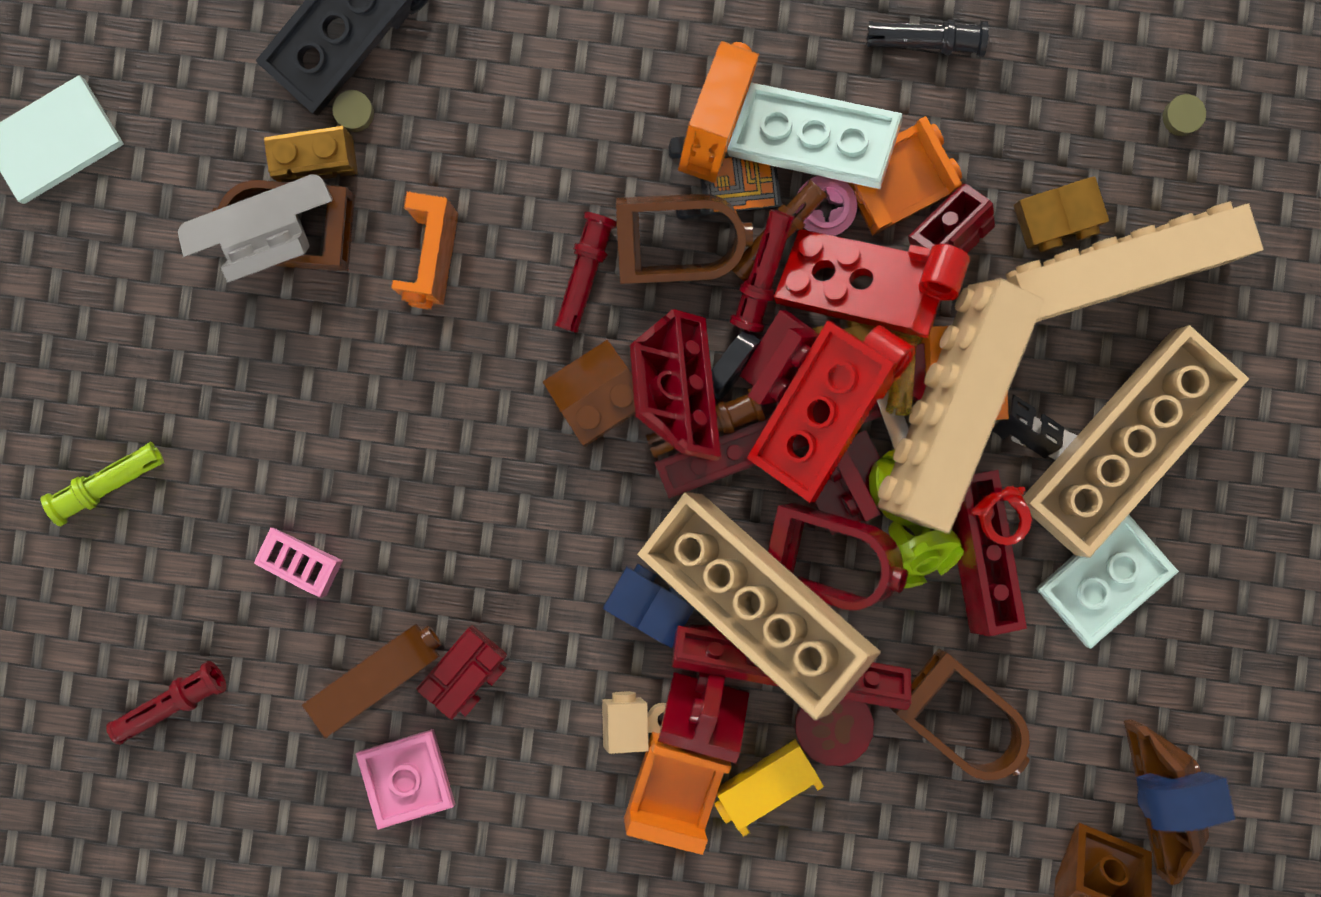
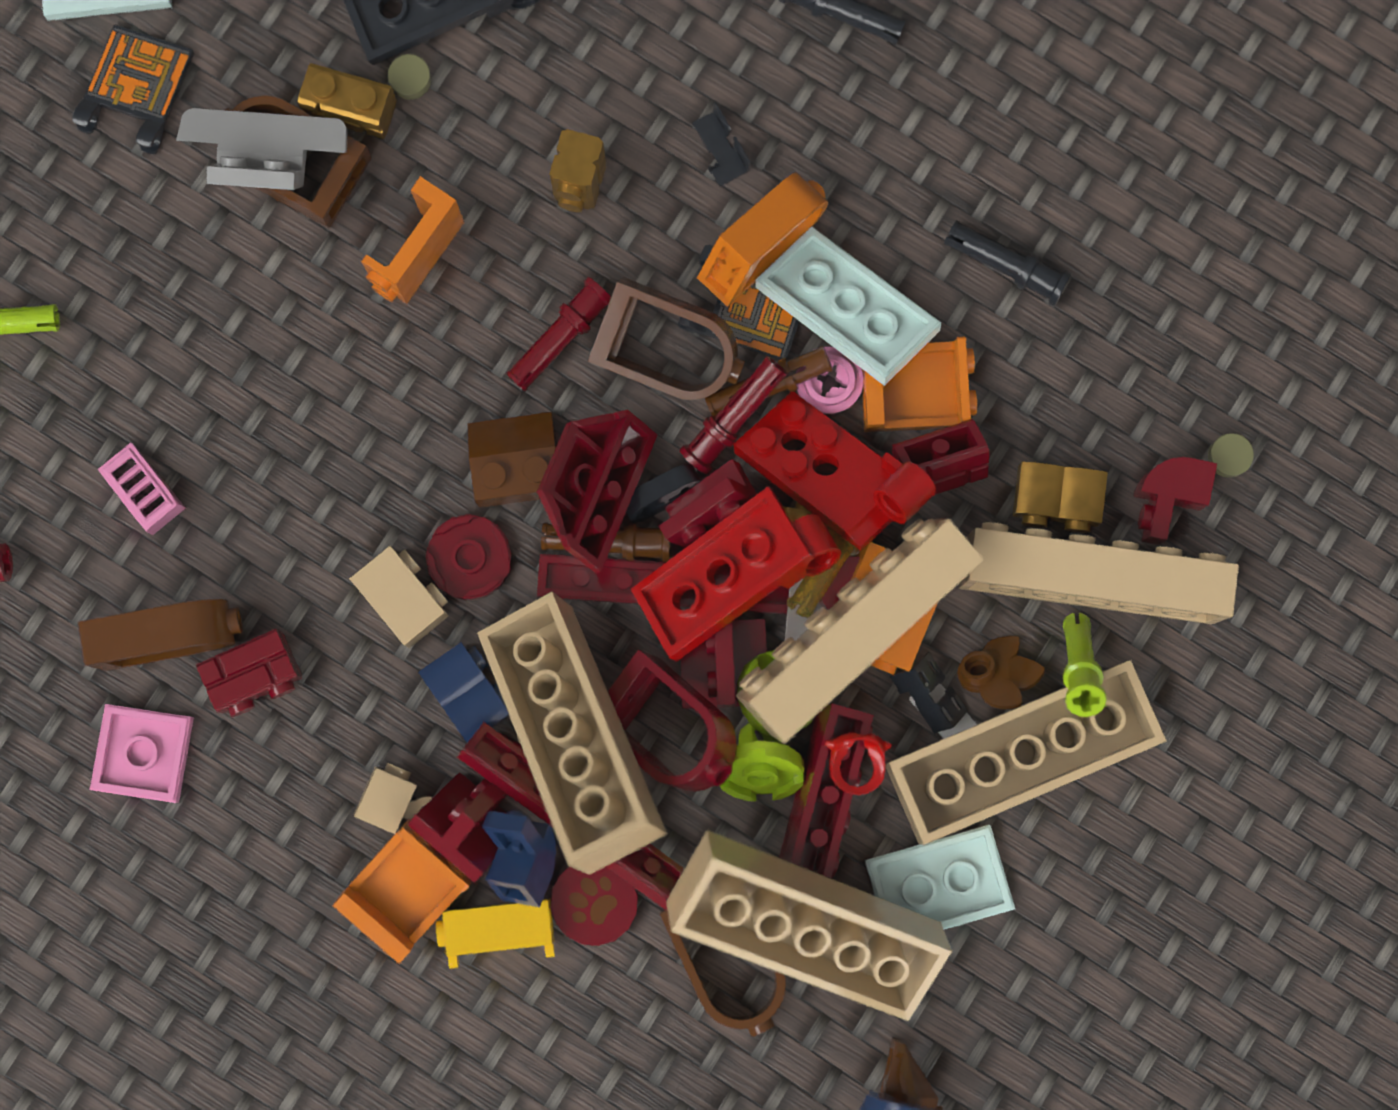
camera: 30 degrees right, 5 degrees down
none -> flag [72,24,194,154]
none -> tan brick [350,546,449,649]
none -> dark red tile [426,514,512,601]
none -> dark blue brick [482,810,556,908]
none -> pearl gold brick [549,129,606,212]
none -> tan brick [666,830,952,1021]
none -> black piece [692,102,751,187]
none -> reddish brown plate [957,636,1045,709]
none -> lime pin [1063,613,1107,717]
none -> dark red brick [1133,457,1217,545]

